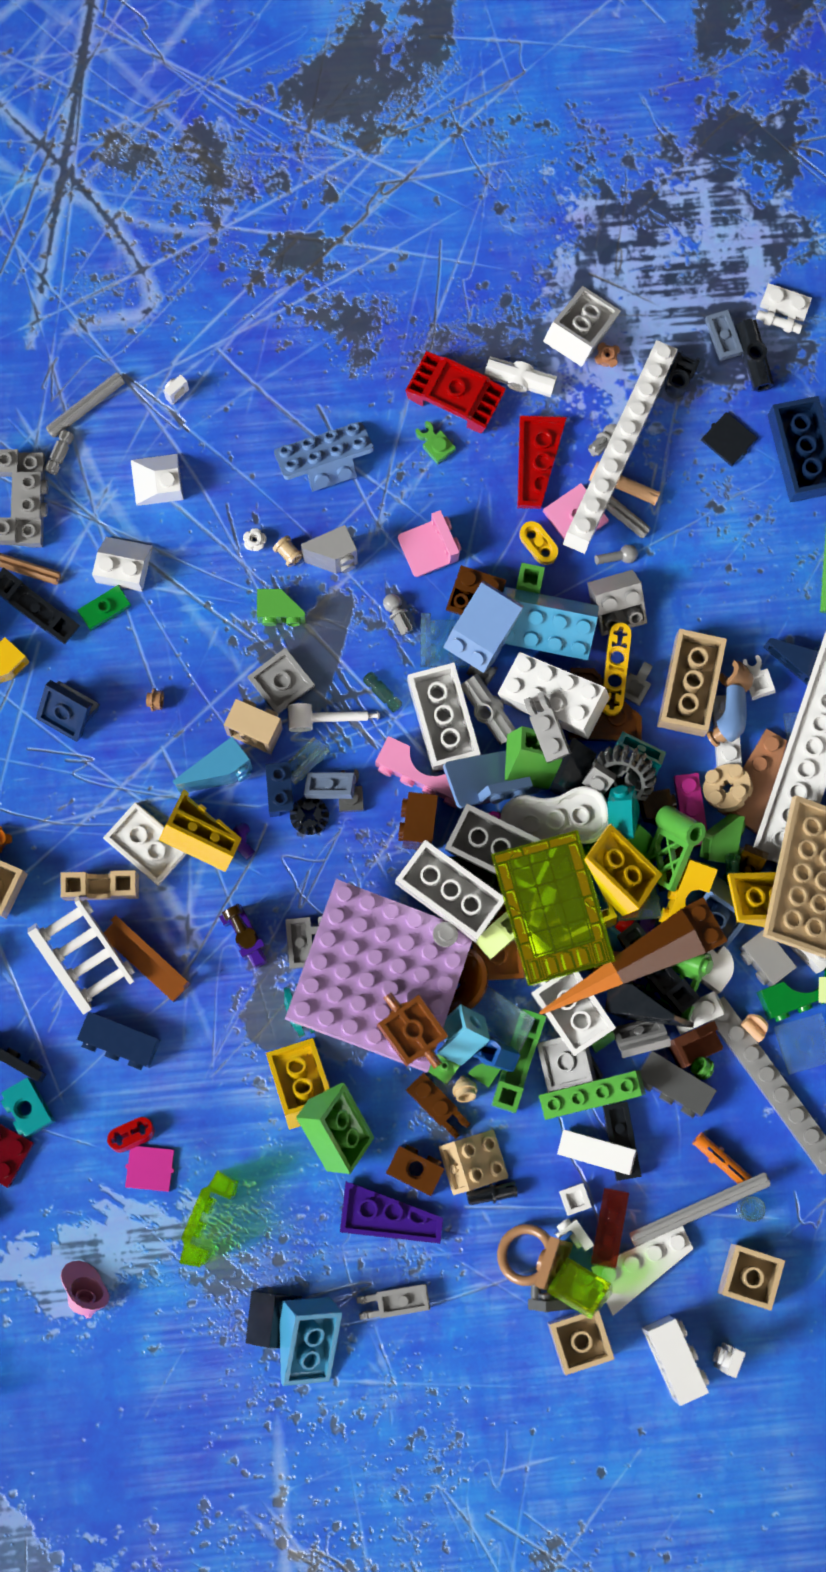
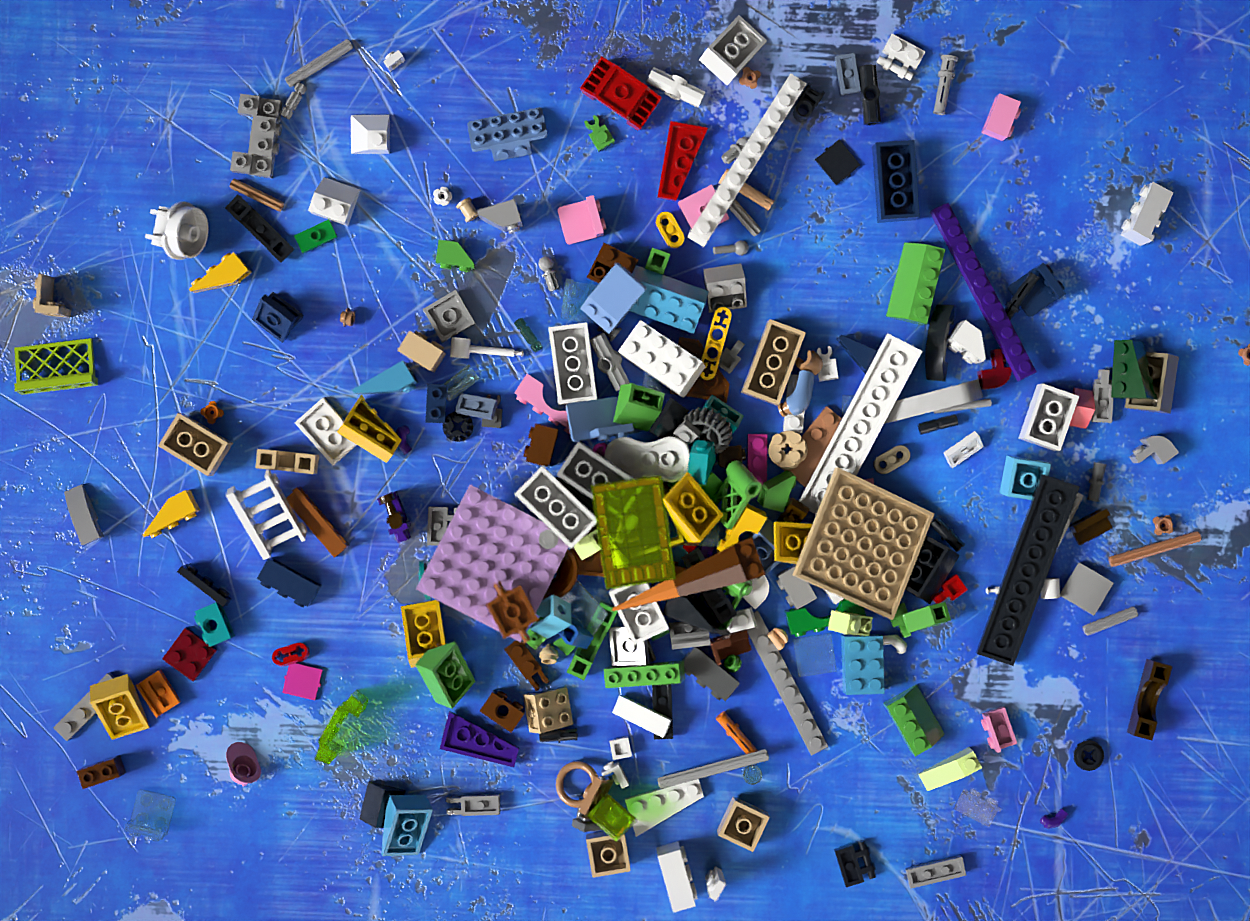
camera: 15 degrees right, 10 degrees up
light grey hinge [524,691,571,763] -> none
clear red plate [591,1188,629,1270] -> none
clear green pin [723,853,741,885] -> none

